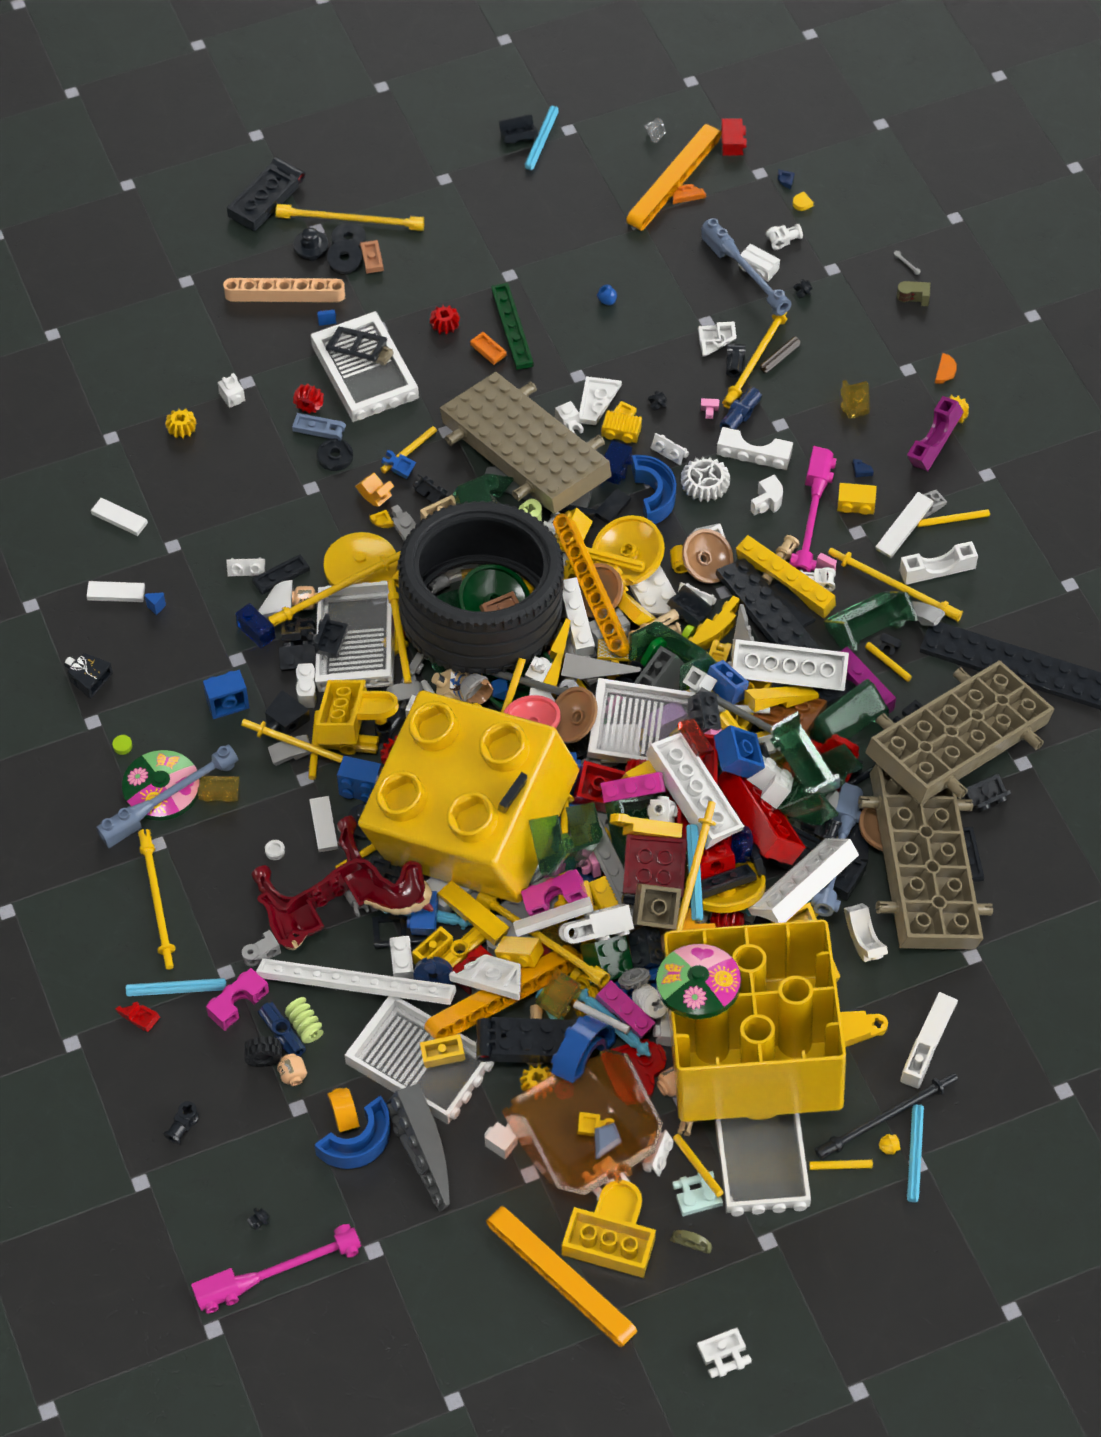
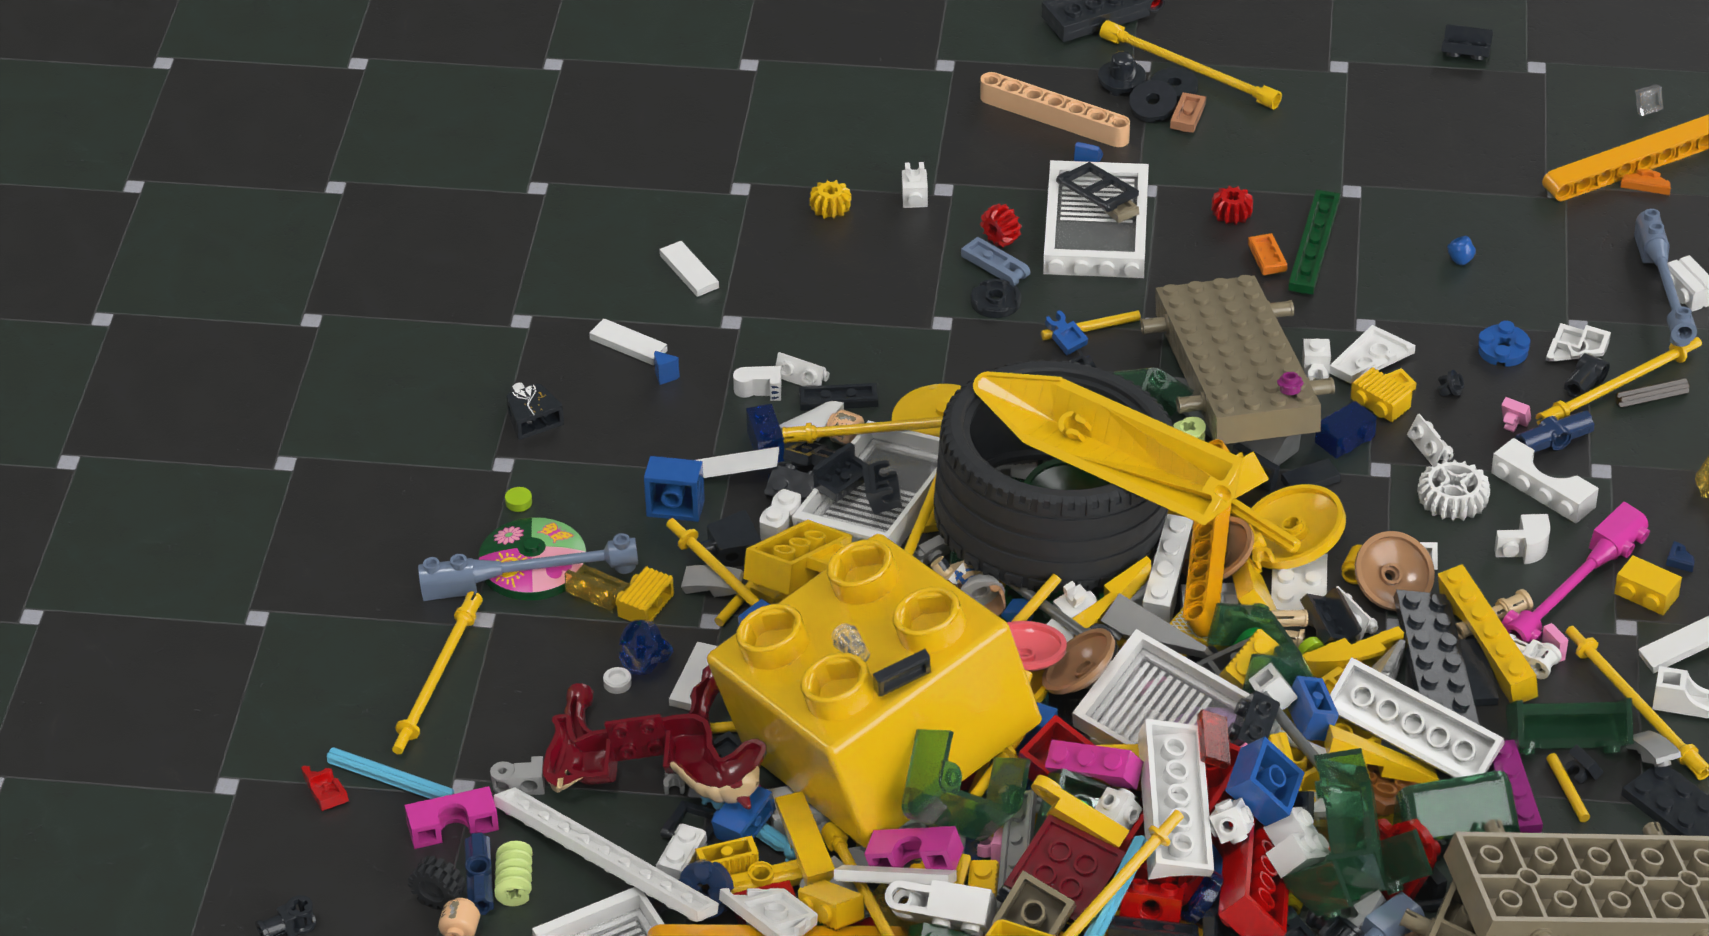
camera: 30 degrees right, 15 degrees down
light orange brick [355,473,394,507] -> none
medium azure axle [525,105,558,170] -> none
blue brick [631,455,676,524] -> none
none -> yellow brick [615,566,674,628]
none -> clear blue tile [619,620,673,675]
none -> white sticker [696,447,779,478]
none -> white leg [733,366,782,401]
none -> clear cone [832,623,870,662]
none -> black hinge [862,460,902,515]
none -> yellow piece [973,371,1244,526]
none -> white brick [1209,798,1254,844]
none -> yellow brick [1219,629,1280,690]
none -> magenta plate [1277,372,1304,395]
none -> blue plate [1478,321,1531,366]

